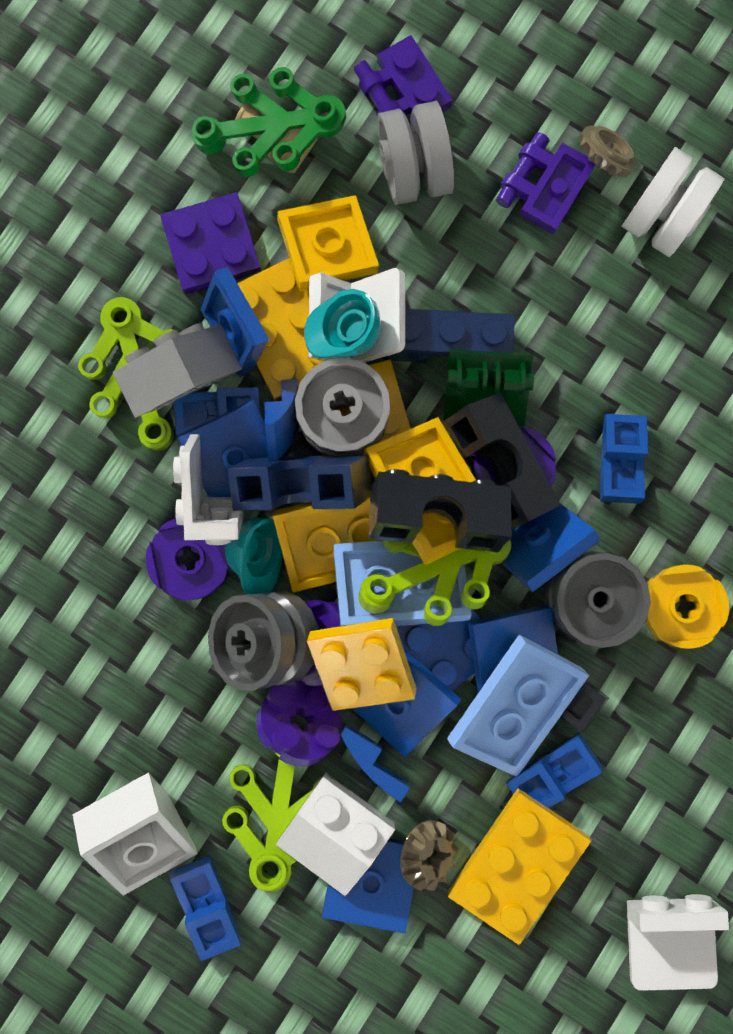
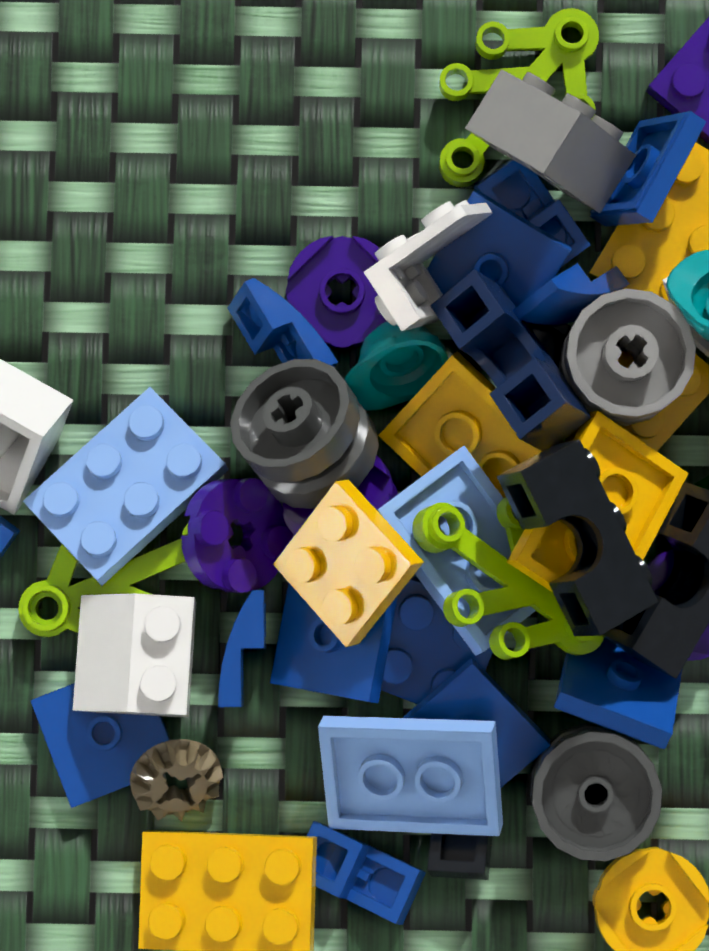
camera: 60 degrees right, 0 degrees up
none -> light blue plate [23,387,228,586]
none -> blue slope [227,278,338,367]

